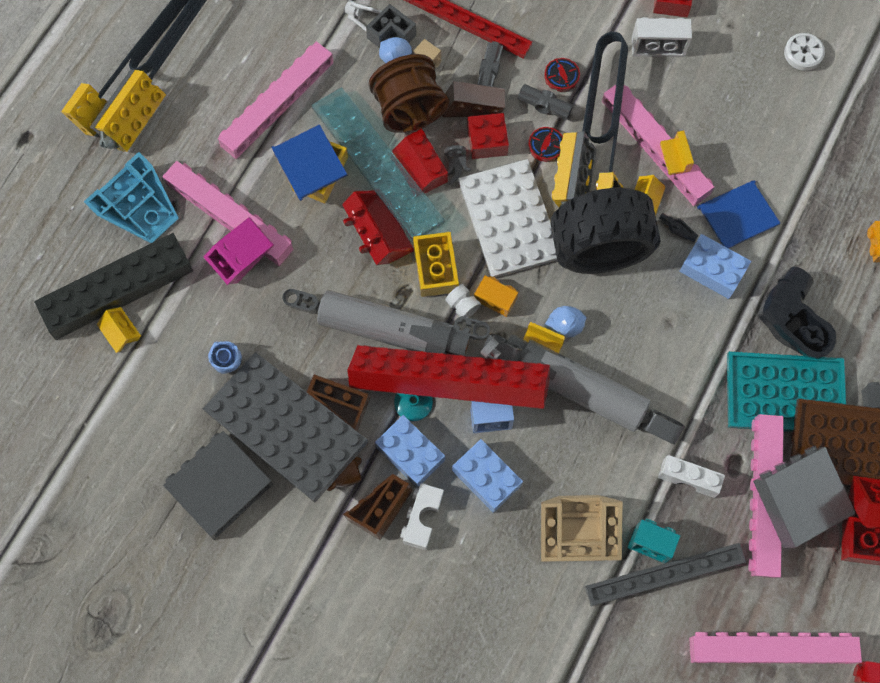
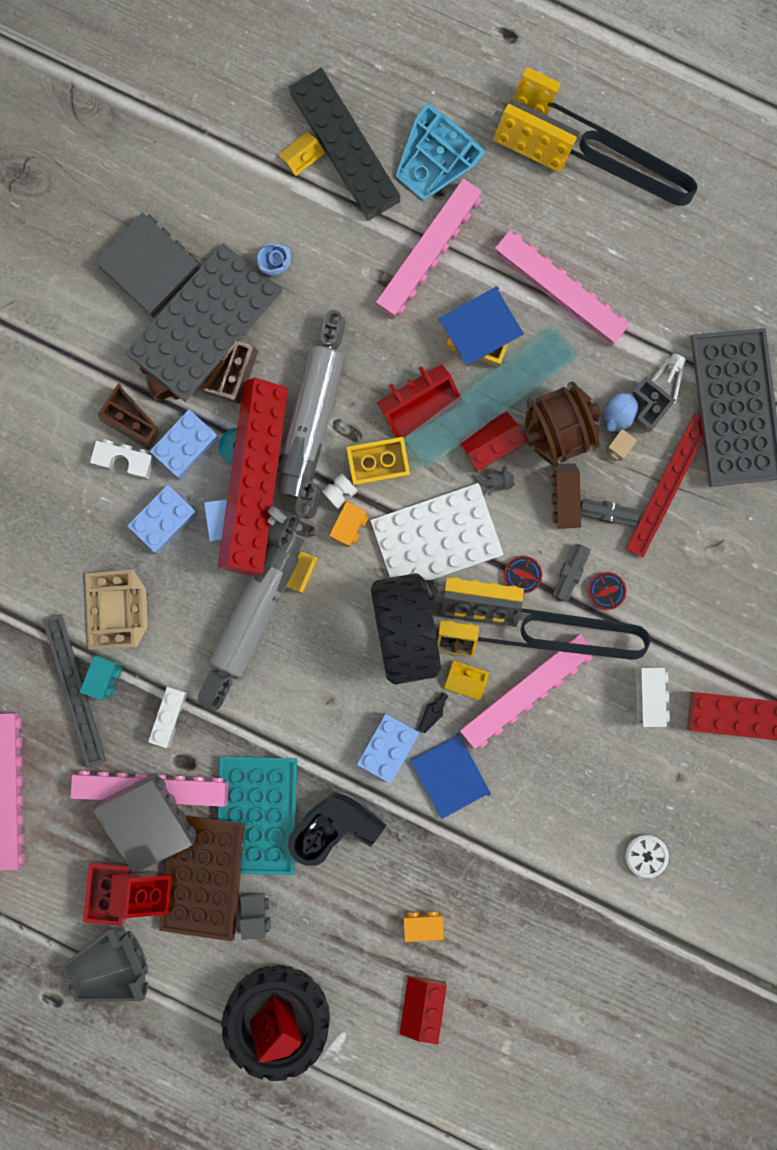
camera: 90 degrees right, 15 degrees up
dark pink slope [203,217,274,285] -> none
red brick [467,113,509,159] -> none
light blue hair [544,306,586,338] -> none
yellow panel [660,130,694,175] -> none

